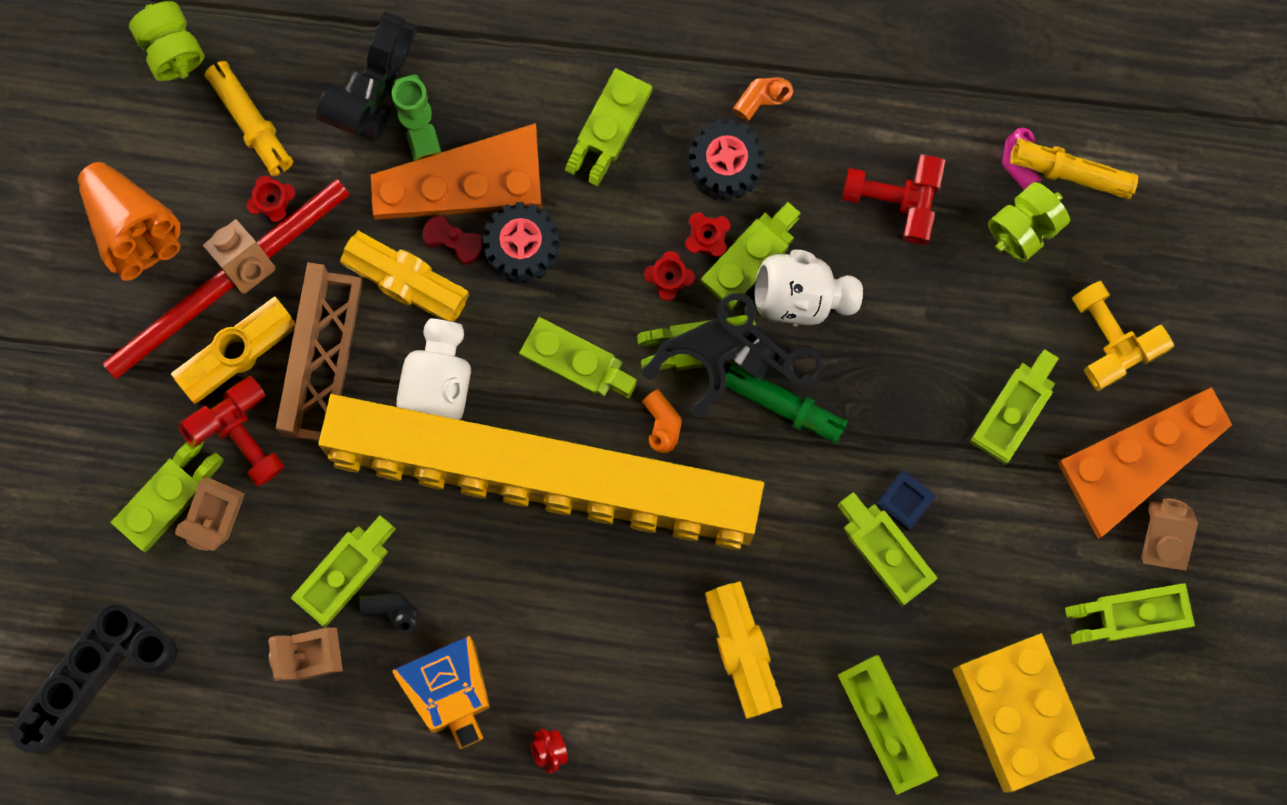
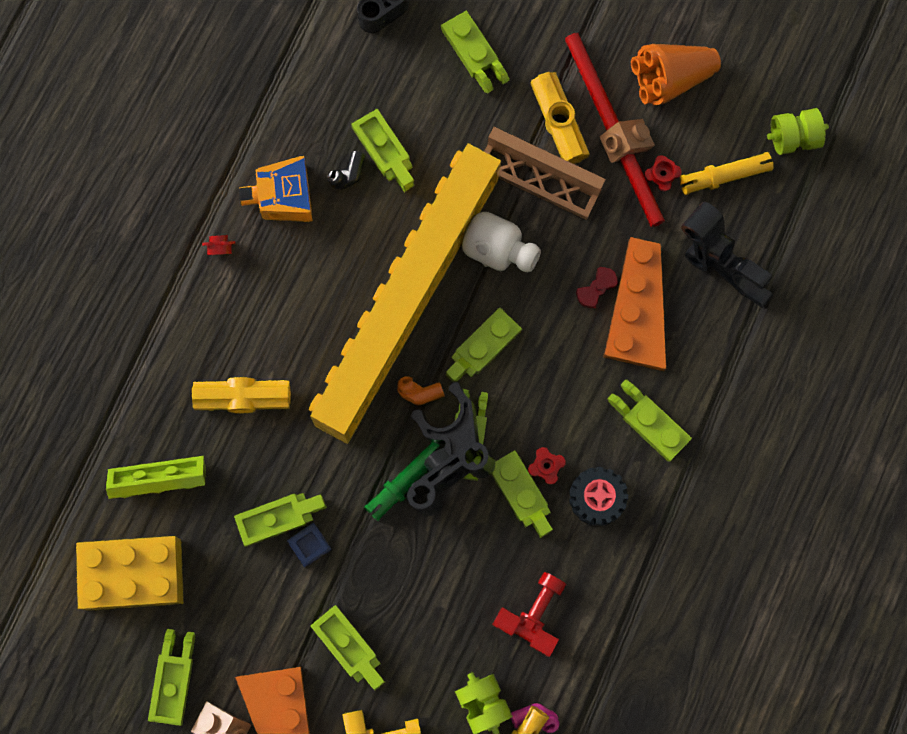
camera: 105 degrees right, 0 degrees up
medium nougat bracket [175,476,245,551] -> none
red bar [178,376,285,487] -> none
medium nougat bracket [269,628,343,681] -> none
yellow piece [340,231,469,322] -> none
bright green bar [391,74,442,161] -> none
black wheel [483,202,559,283] -> none
red plate [644,251,695,301] -> none
orange arm [732,77,793,122] -> none
white piece [755,250,863,327] -> none

